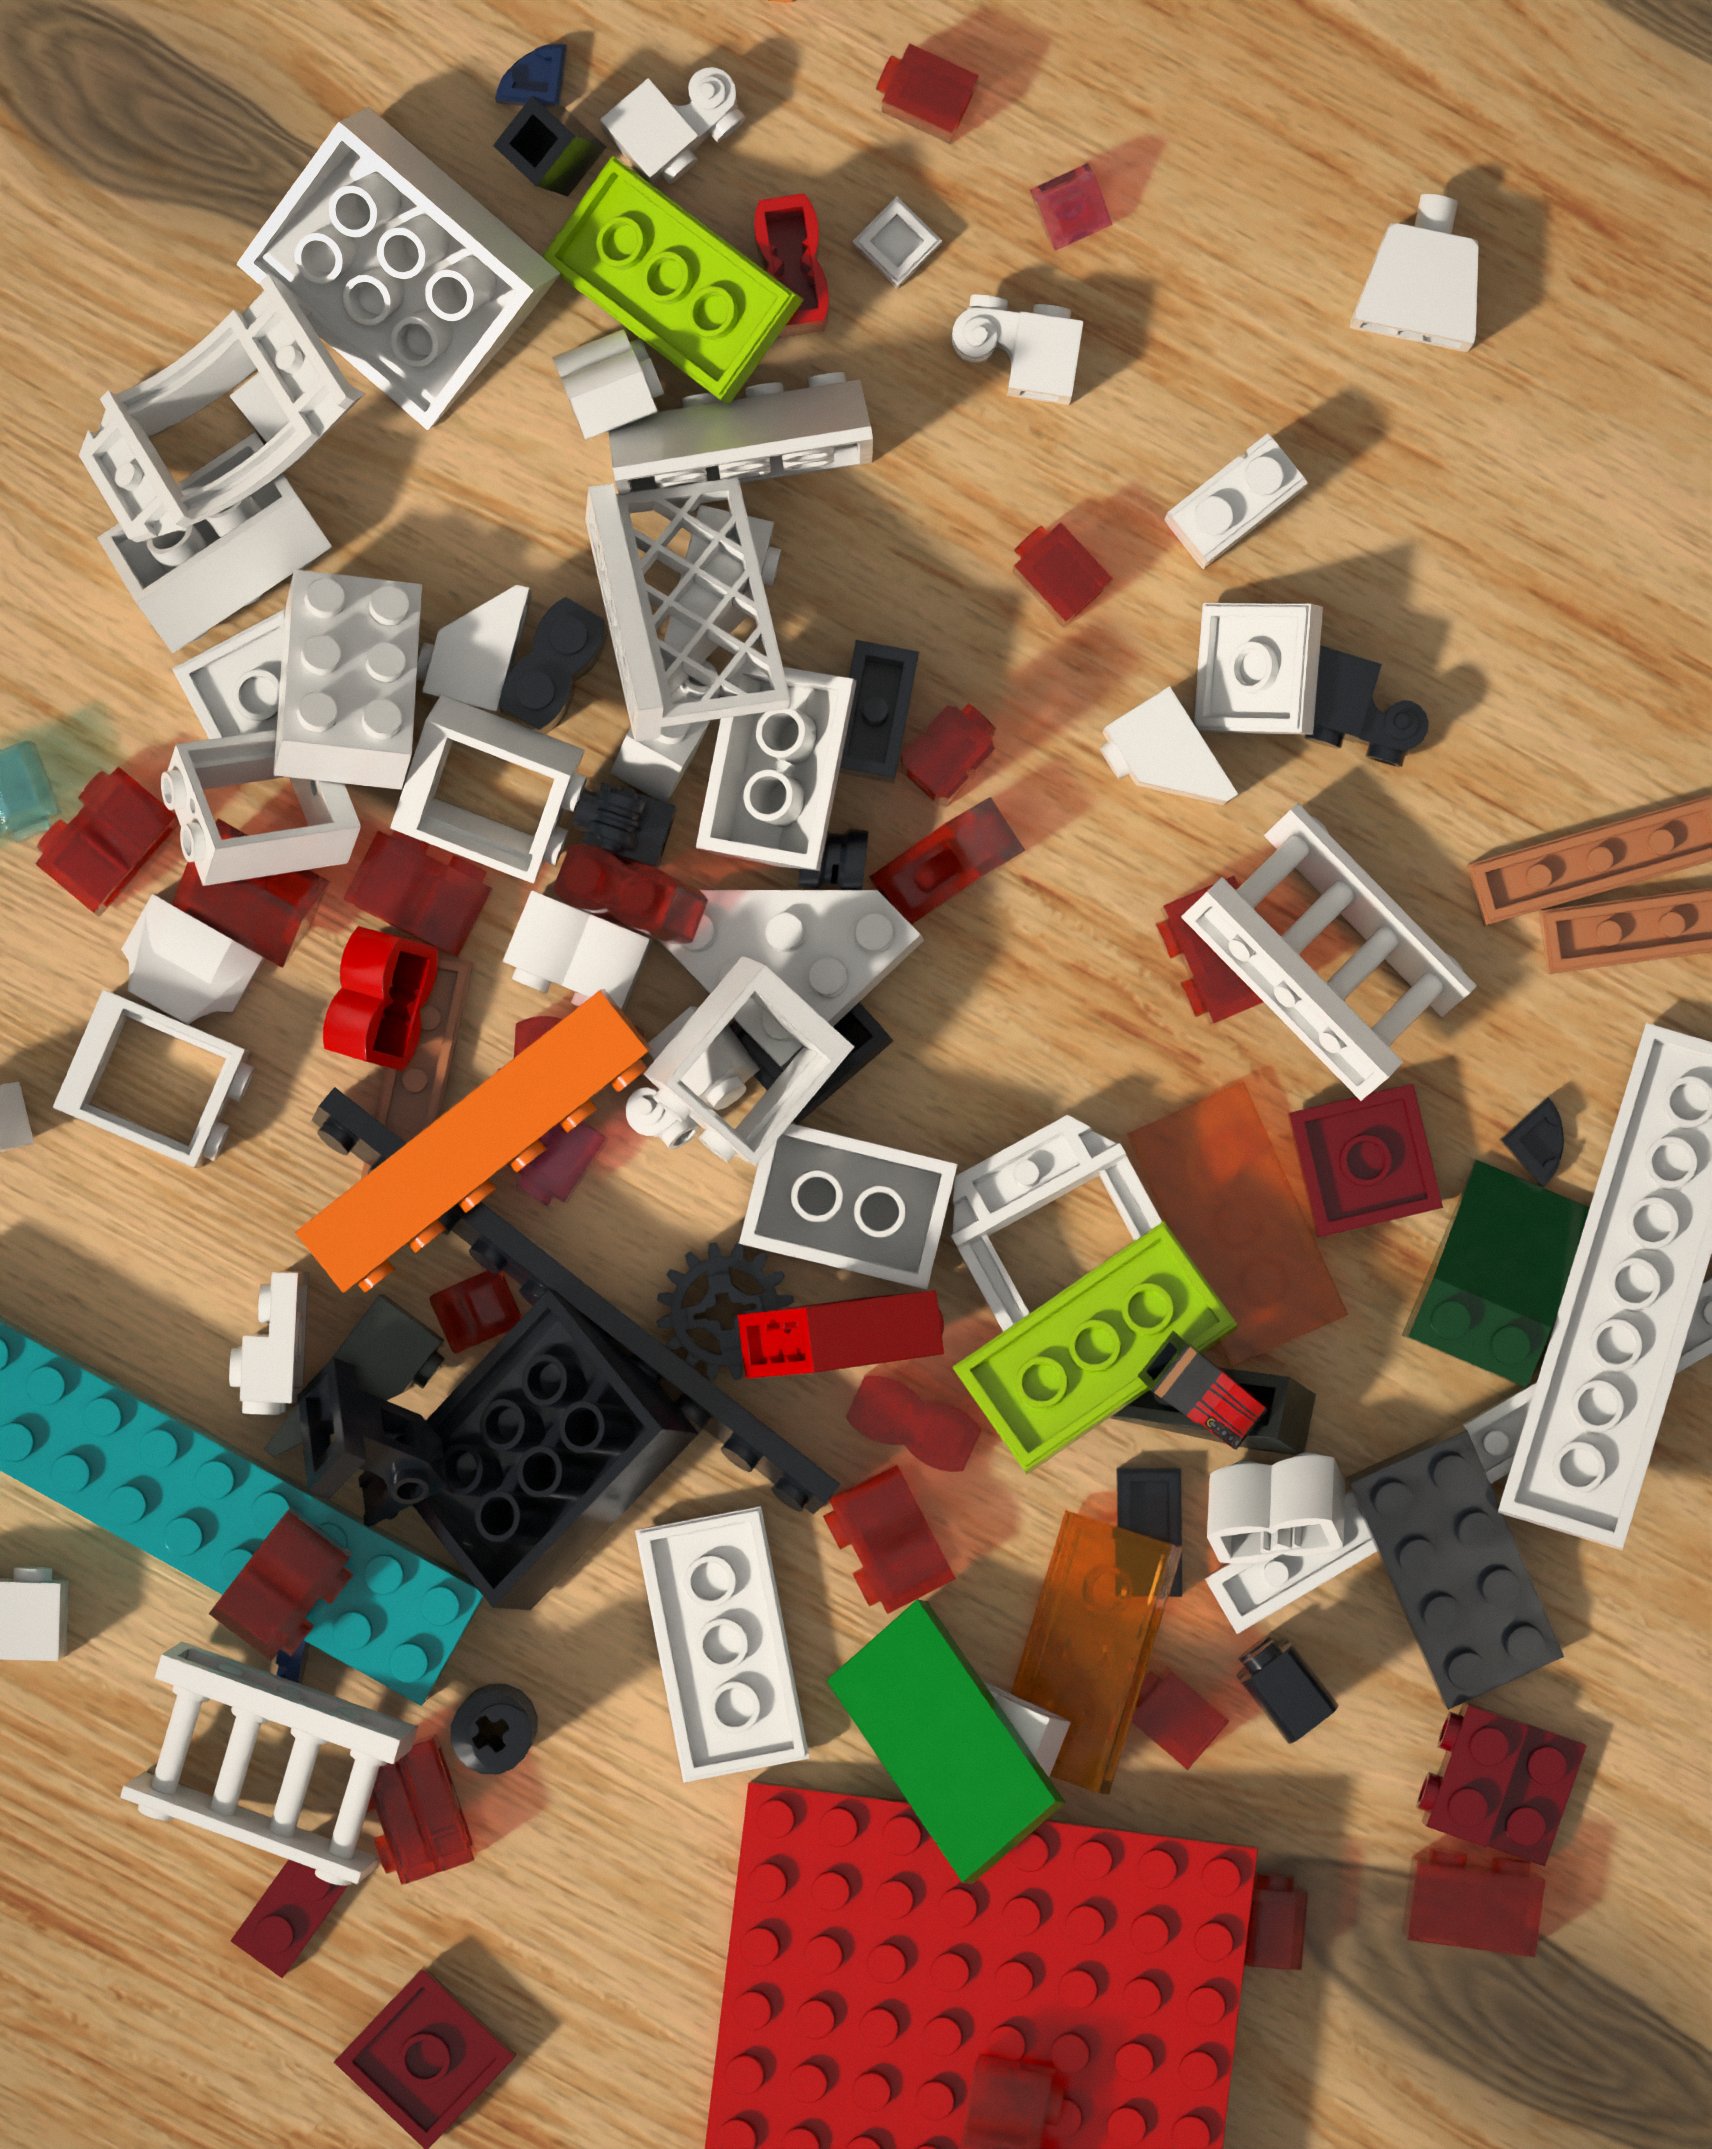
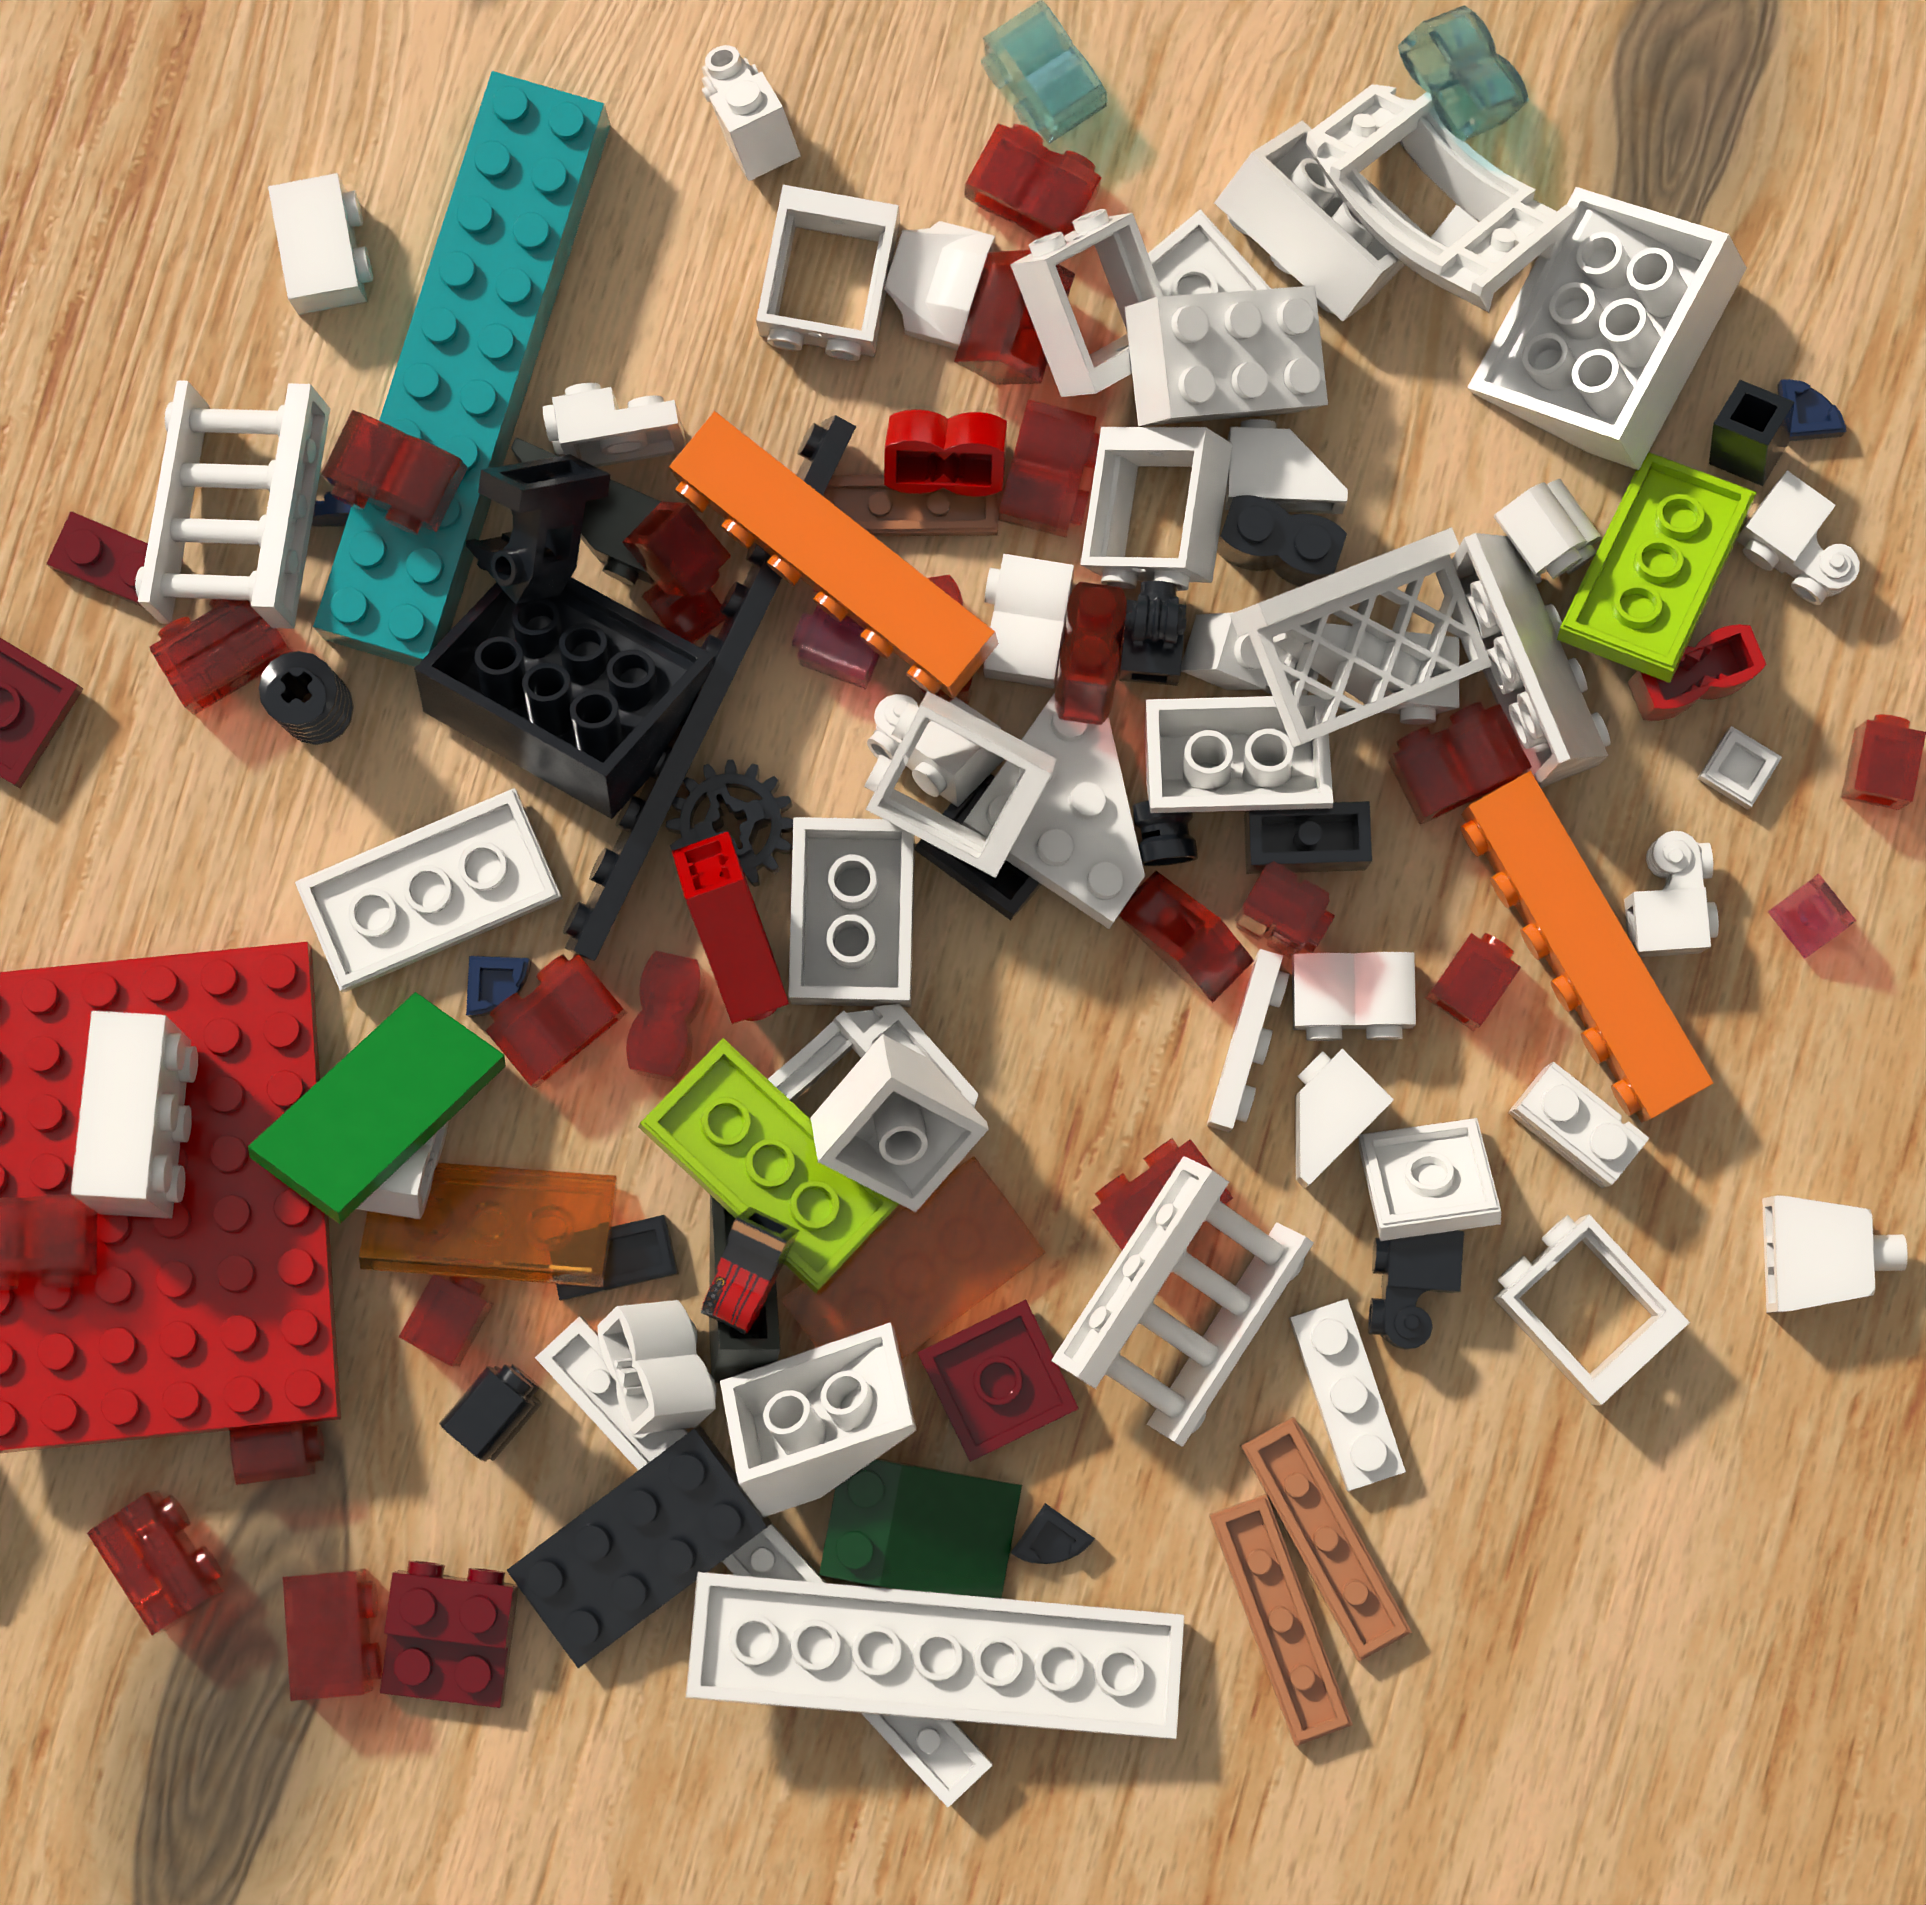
camera: 85 degrees right, 5 degrees down
none -> white brick [71,1011,198,1218]
none -> clear red brick [87,1491,223,1636]
none -> dark blue tile [466,956,531,1017]
none -> clear red brick [622,501,731,597]
none -> white slope [720,1322,916,1517]
none -> white slope [811,1034,989,1212]
none -> white plate [1206,949,1289,1132]
none -> white plate [1289,1299,1406,1491]
none -> white brick [1292,952,1416,1041]
none -> clear red brick [1388,701,1532,825]
none -> clear light blue brick [1398,5,1529,141]
none -> orange brick [1460,770,1714,1123]
none -> white window [1494,1214,1690,1405]

